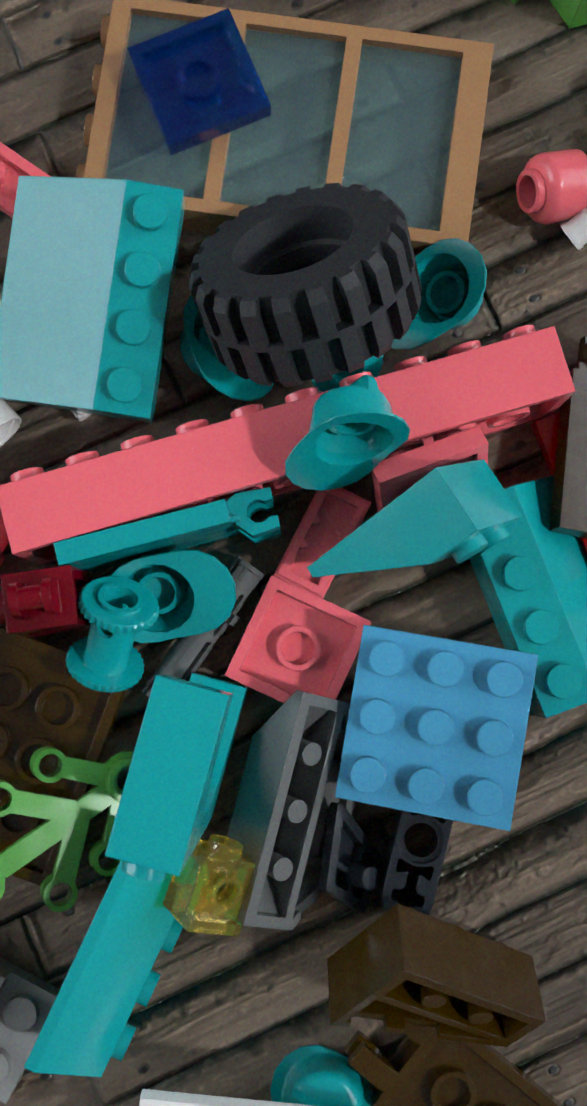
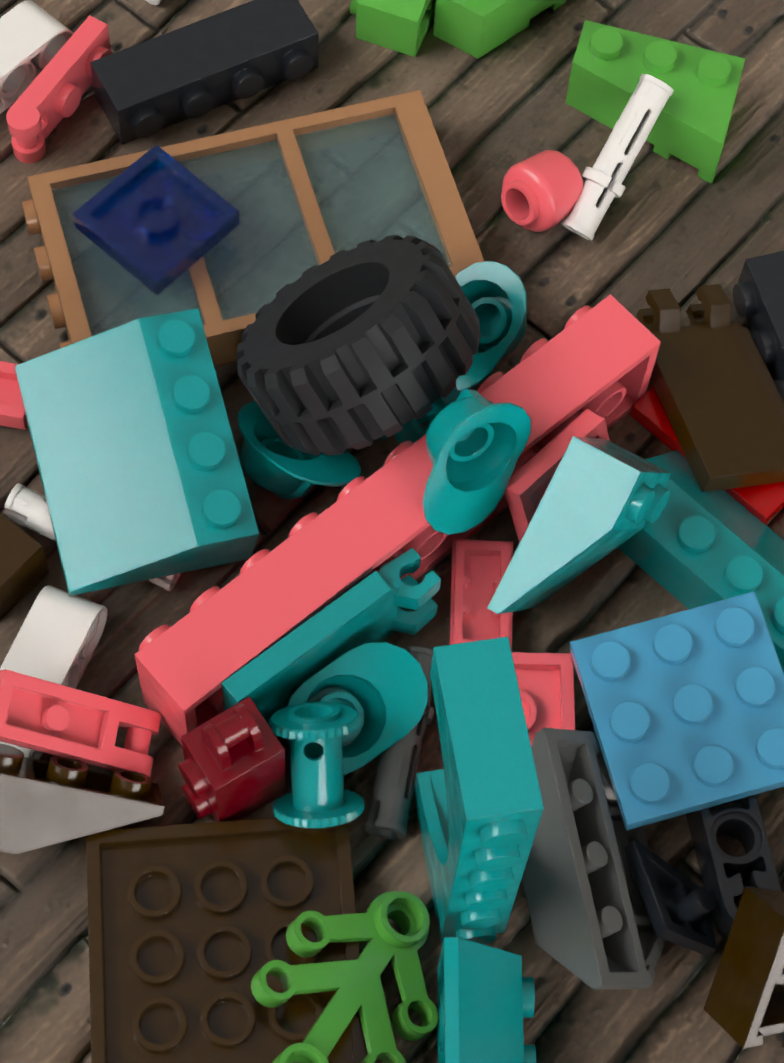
camera: 30 degrees left, 20 degrees down
clear yellow brick [163,834,256,937] -> none

